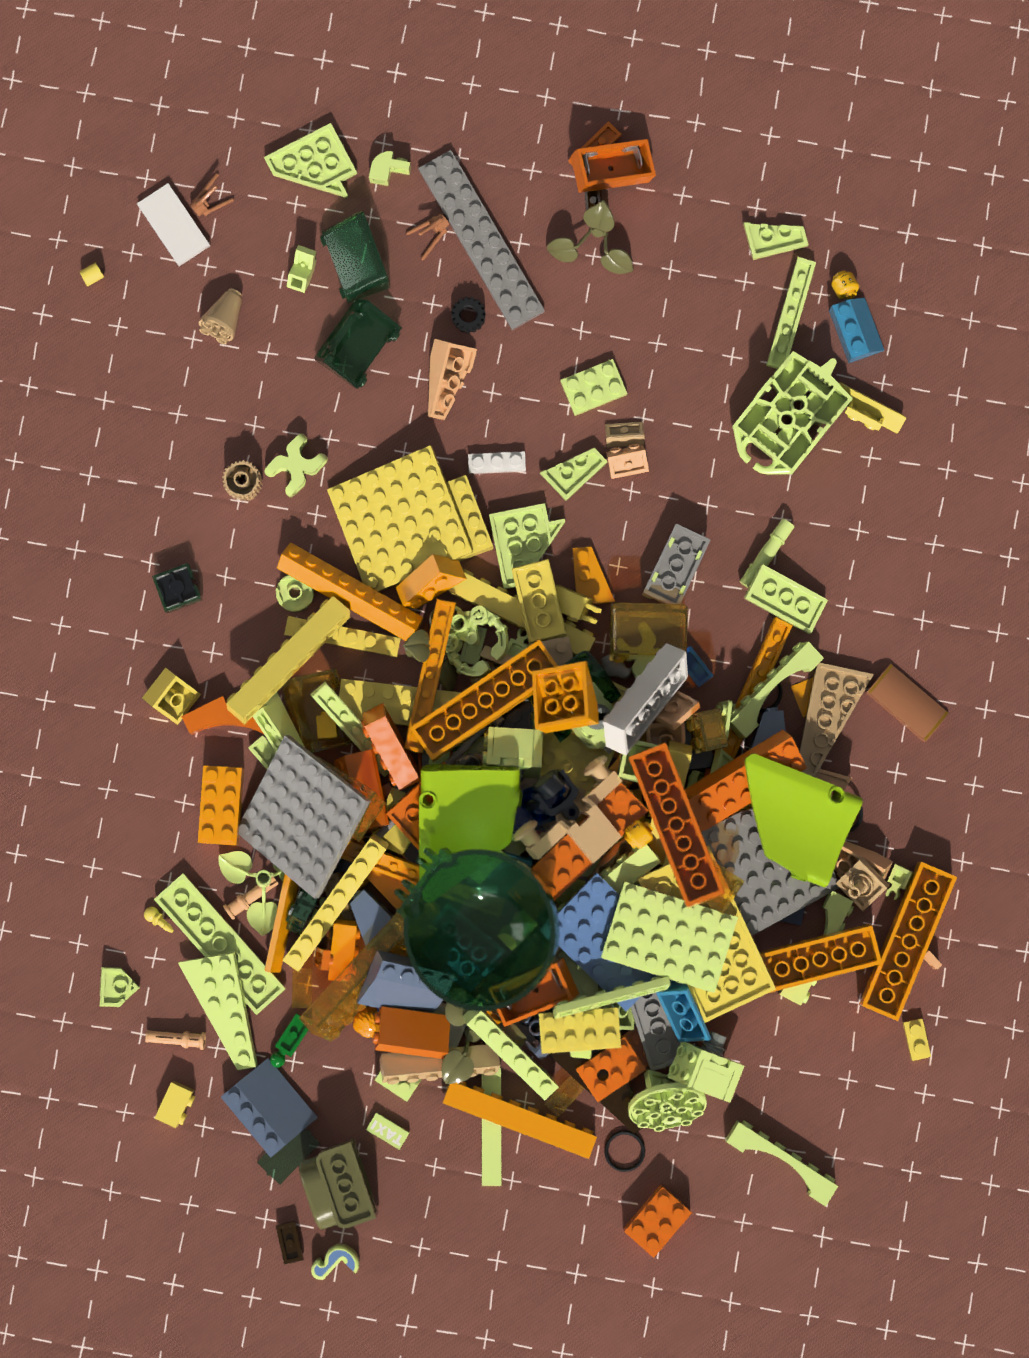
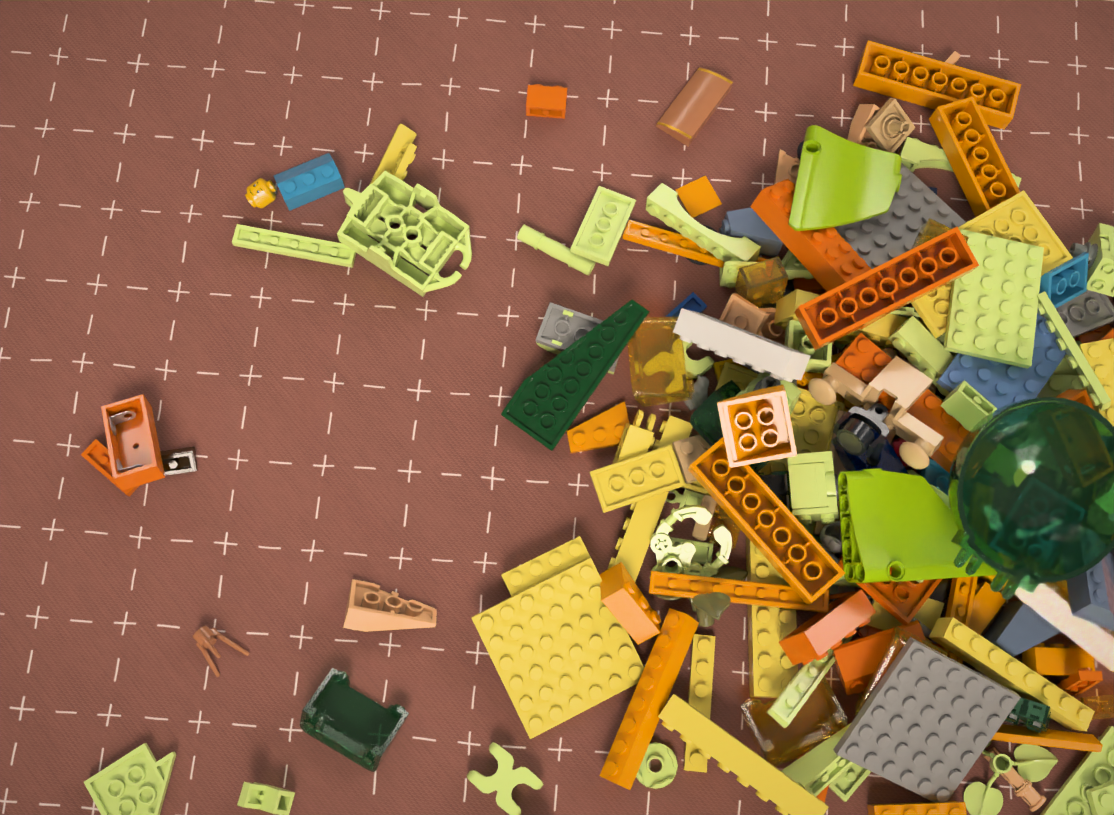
camera: 100 degrees left, 10 degrees down
yellow brick [316,711,339,740] -> none
clear green windscreen [319,211,390,303] -> none
yellowish green brick [369,151,411,186] -> none
light grey plate [418,150,545,330] -> none
black tyre [452,297,486,333] -> none
white plate [468,451,526,474] -> none
yellowish green wing [489,503,565,589] -> none
yellowish green wing [540,448,608,501] -> none
olive plant [546,200,634,274] -> none
yellowish green plate [560,359,627,416] -> none
tan slope [605,422,644,448] -> none
light nougat bracket [606,444,649,479] -> none
yellow head [624,820,654,849] -> none
yellowish green wing [743,222,808,260] -> none
tan wing [799,663,874,777] -> none
yellowish green plate [886,864,914,900] -> none
light yellow plate [902,1018,931,1061] -> none
none -> dark green wing [501,299,650,451]
none -> orange brick [526,84,567,119]
none -> yellowish green brick [940,380,998,435]

